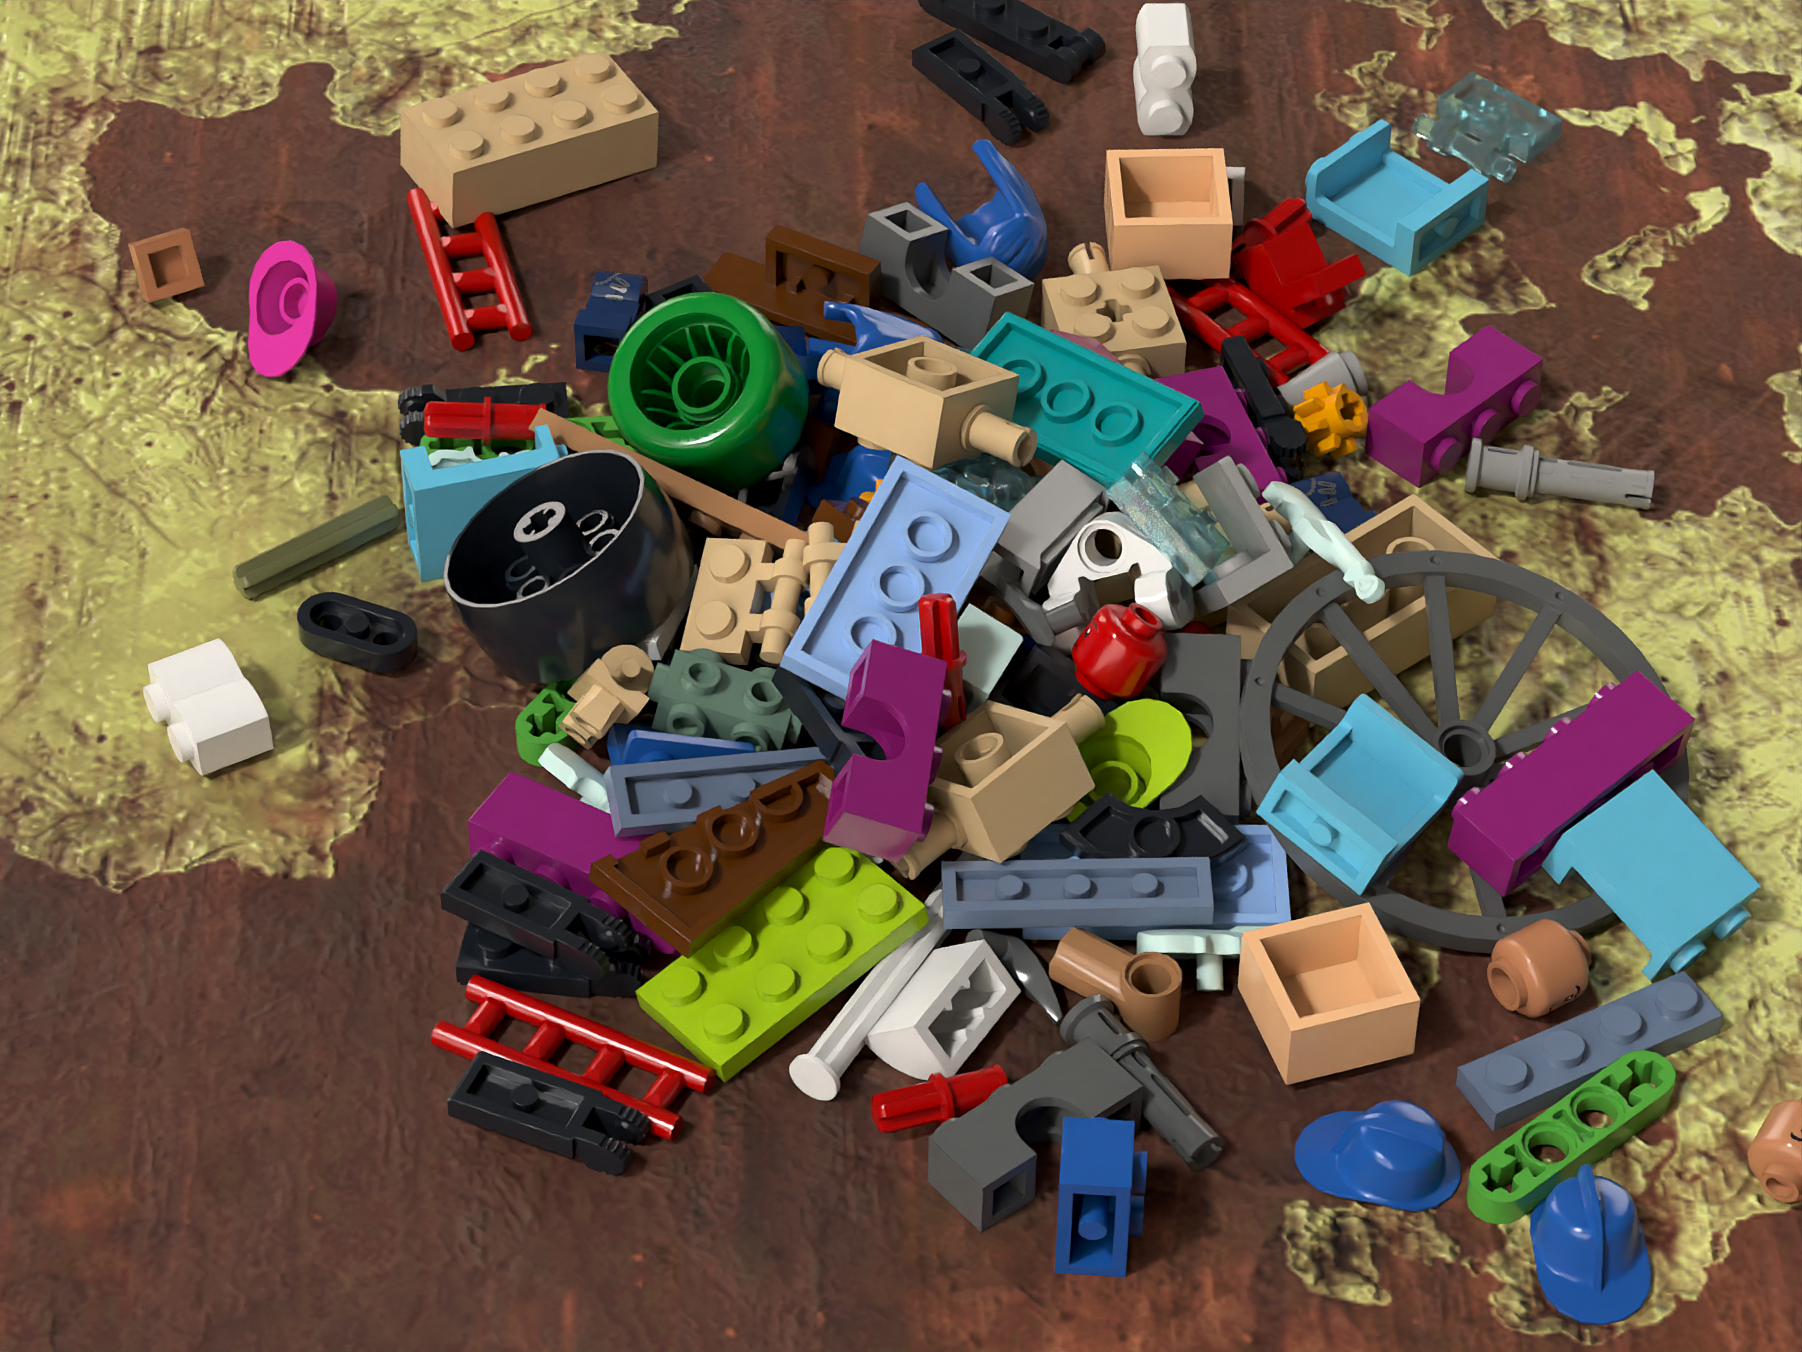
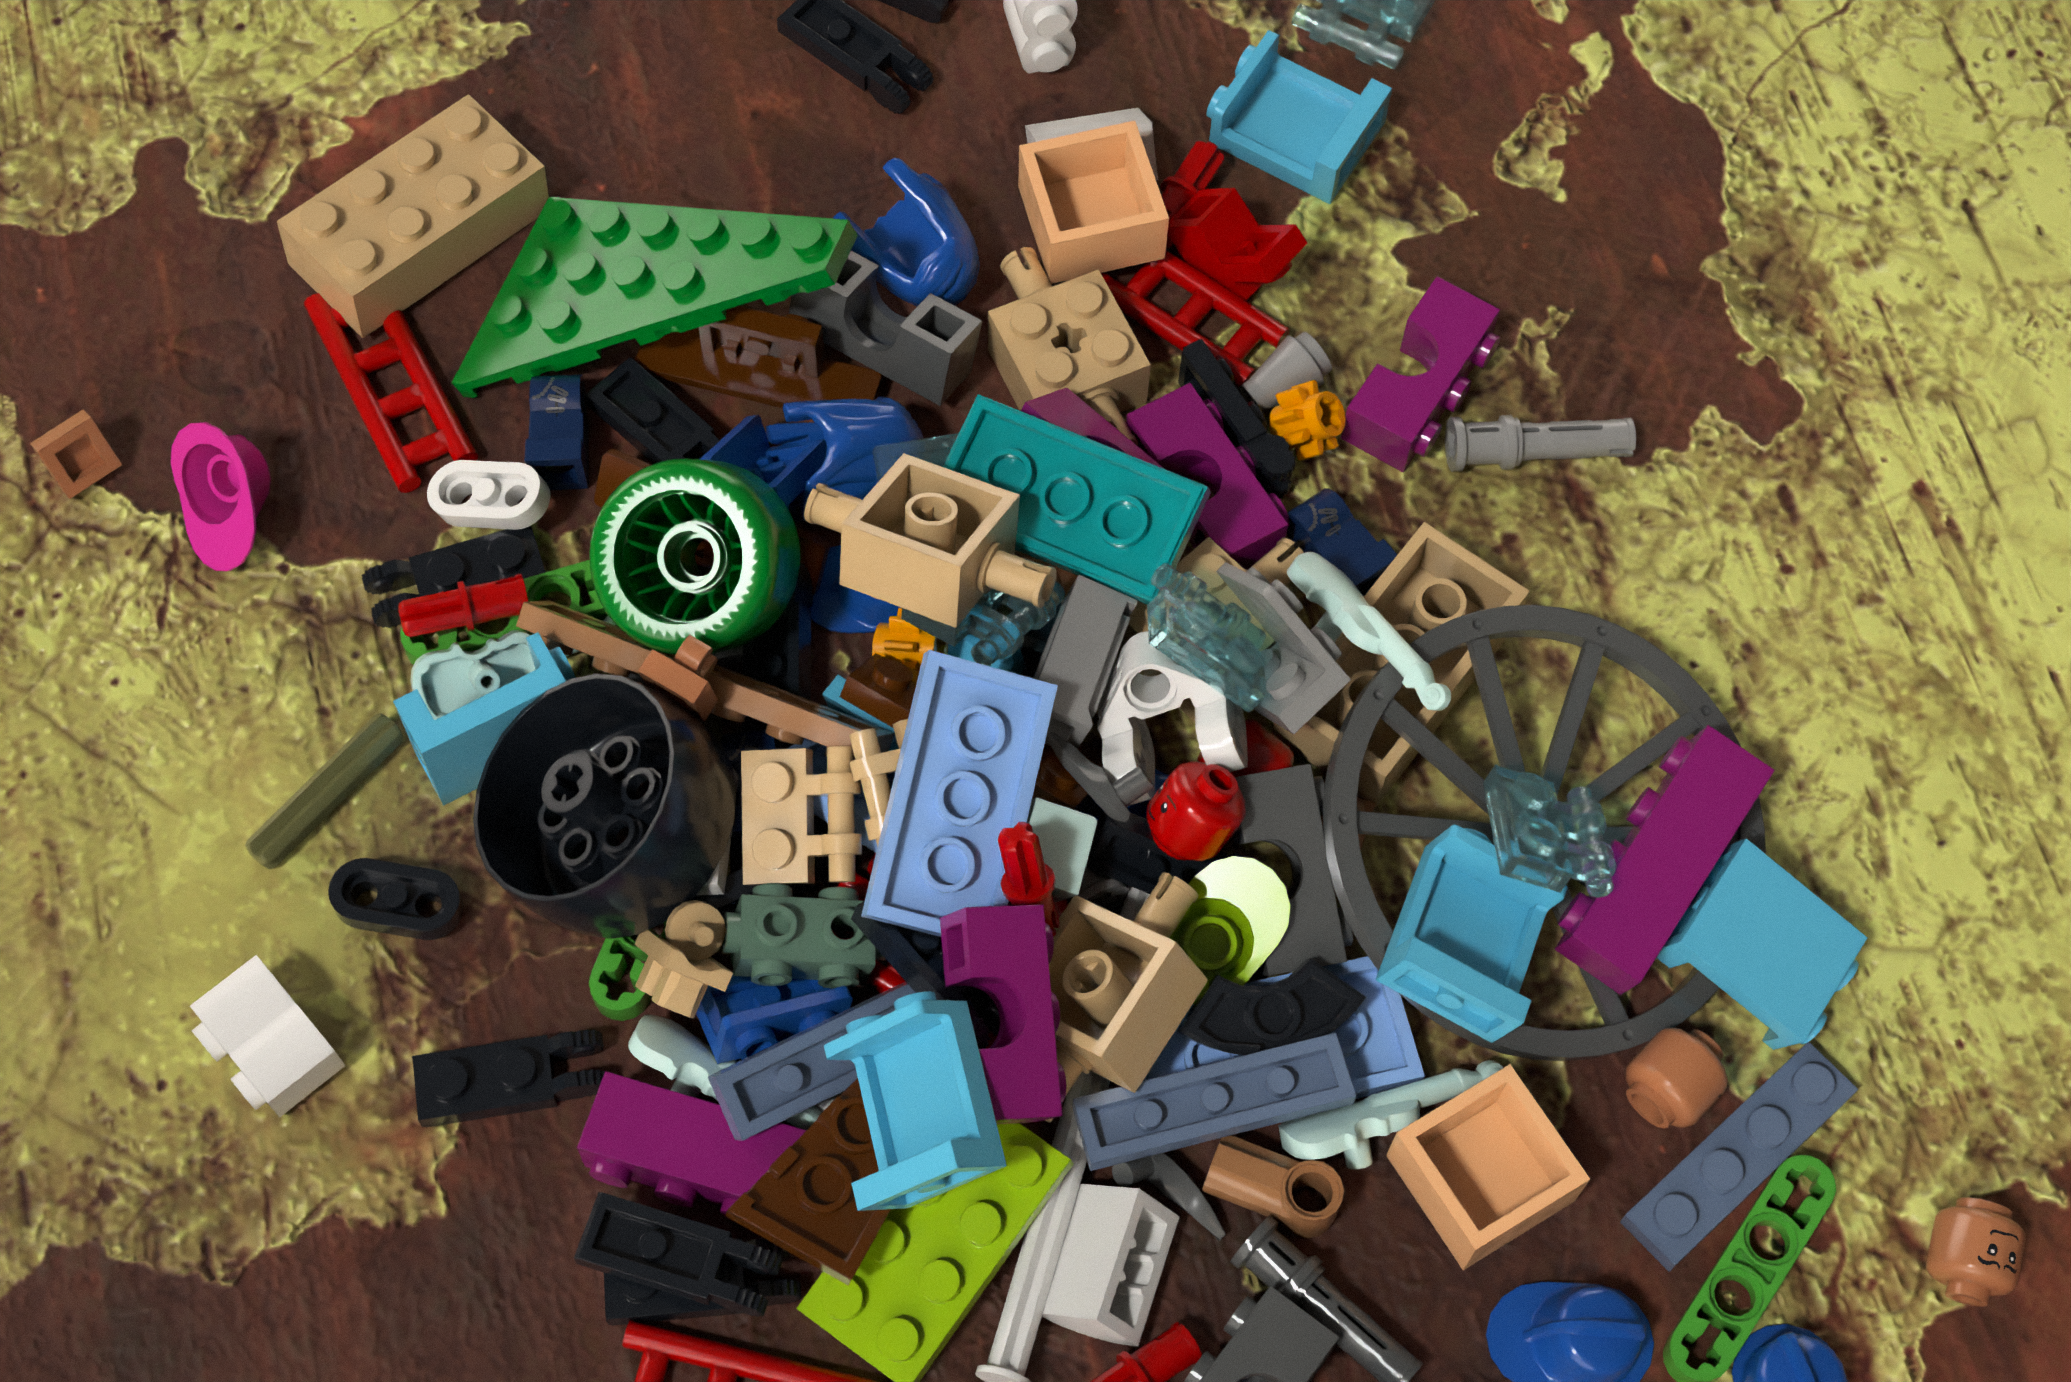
camera: 15 degrees left, 20 degrees up
none -> black hinge [412,1029,605,1128]
none -> white plate [427,460,550,530]
none -> green wing [452,197,858,398]
none -> nougat tile [638,635,718,722]
none -> medium azure panel [824,991,1007,1211]
none -> clear light blue plate [1483,764,1616,898]

